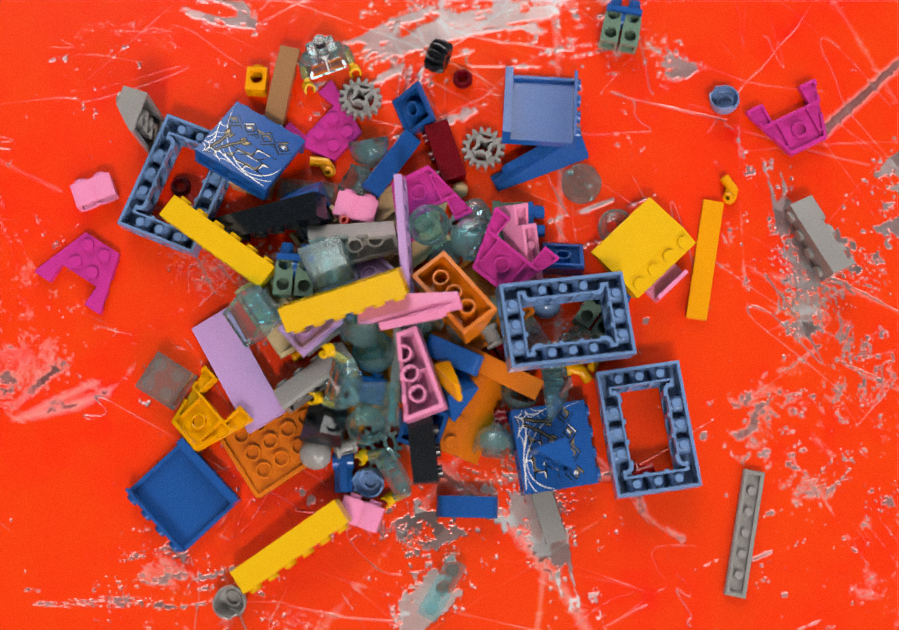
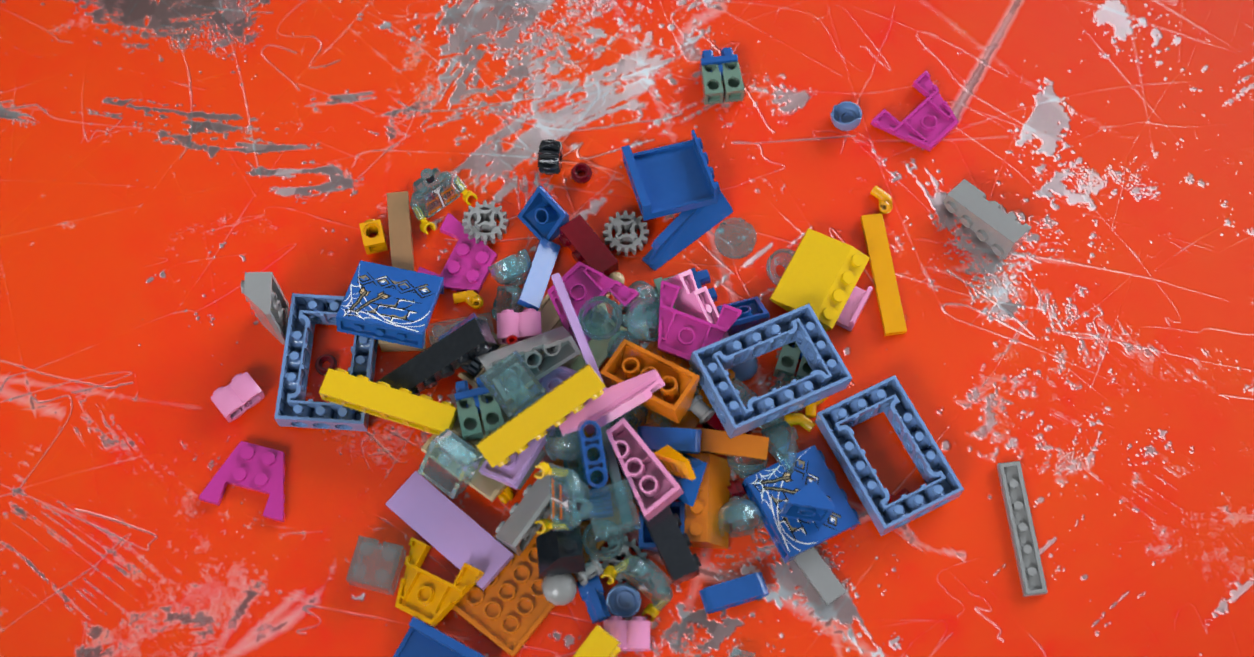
camera: 20 degrees left, 10 degrees down
none -> blue beam [577,420,608,488]

